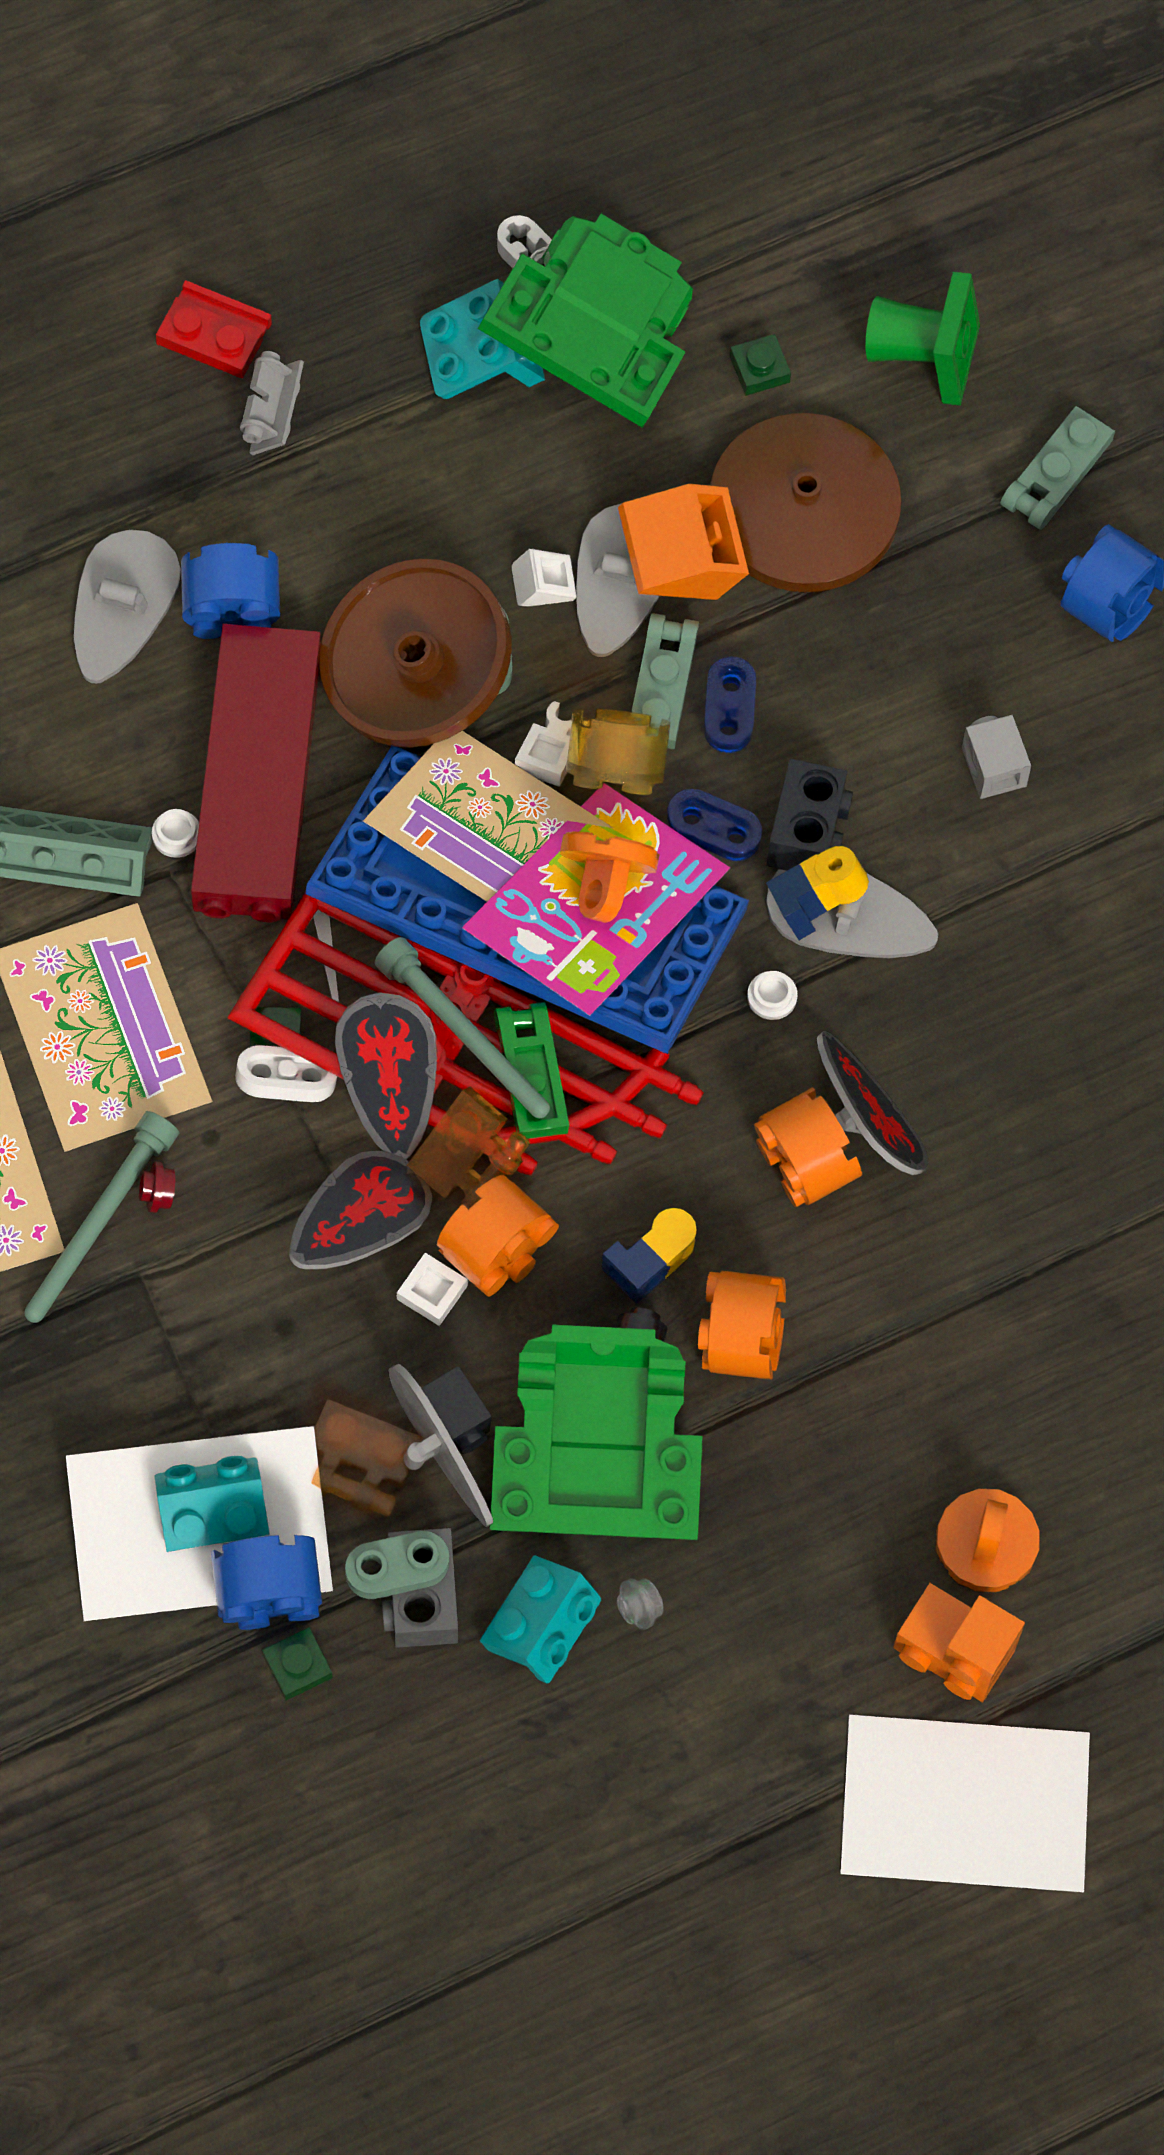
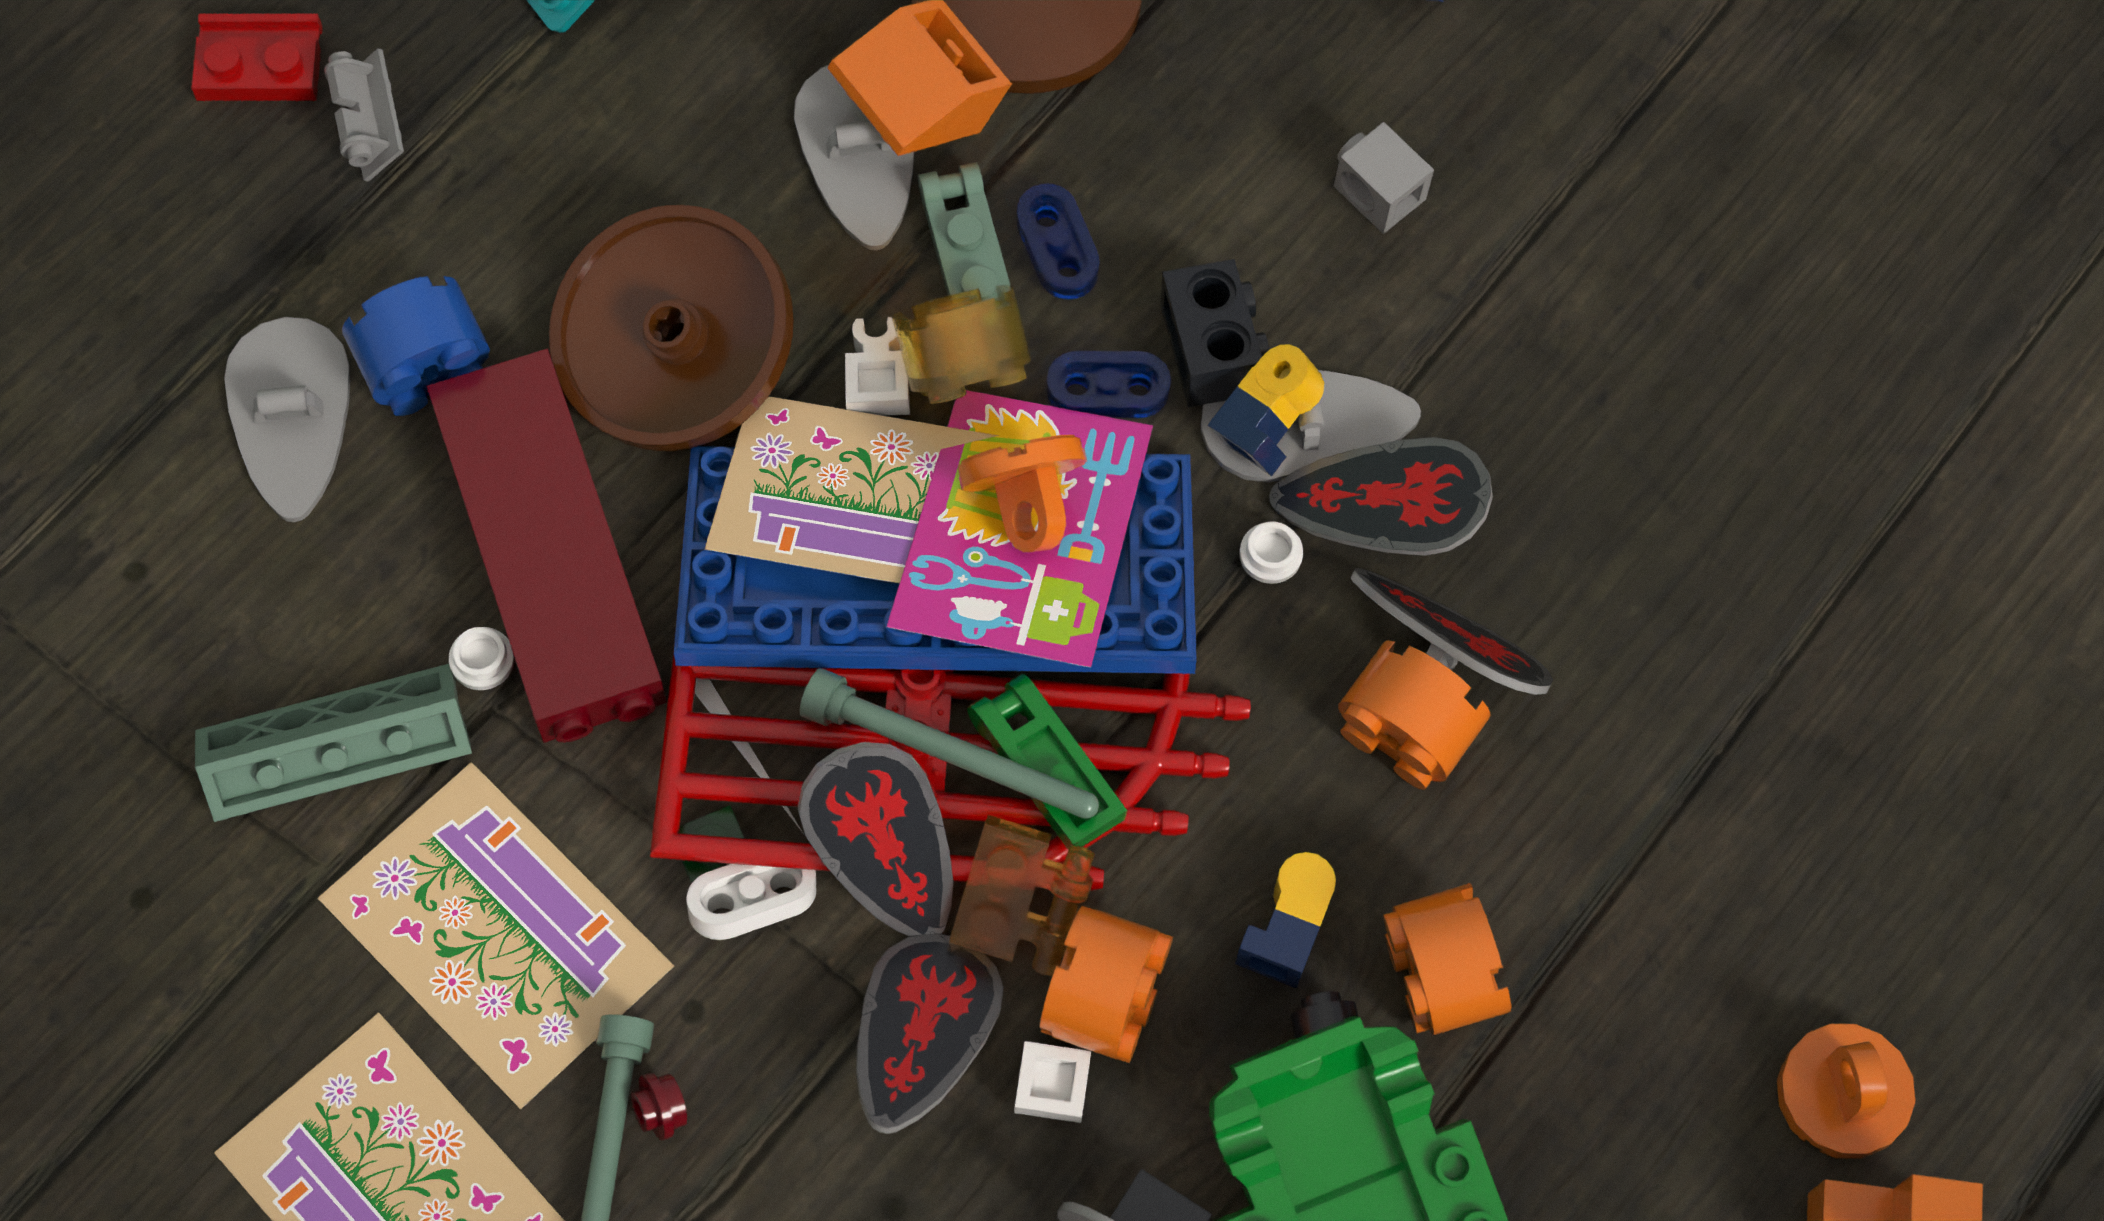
camera: 25 degrees left, 0 degrees up
white slope [512,549,577,606] -> none
none -> shield [1269,437,1493,556]

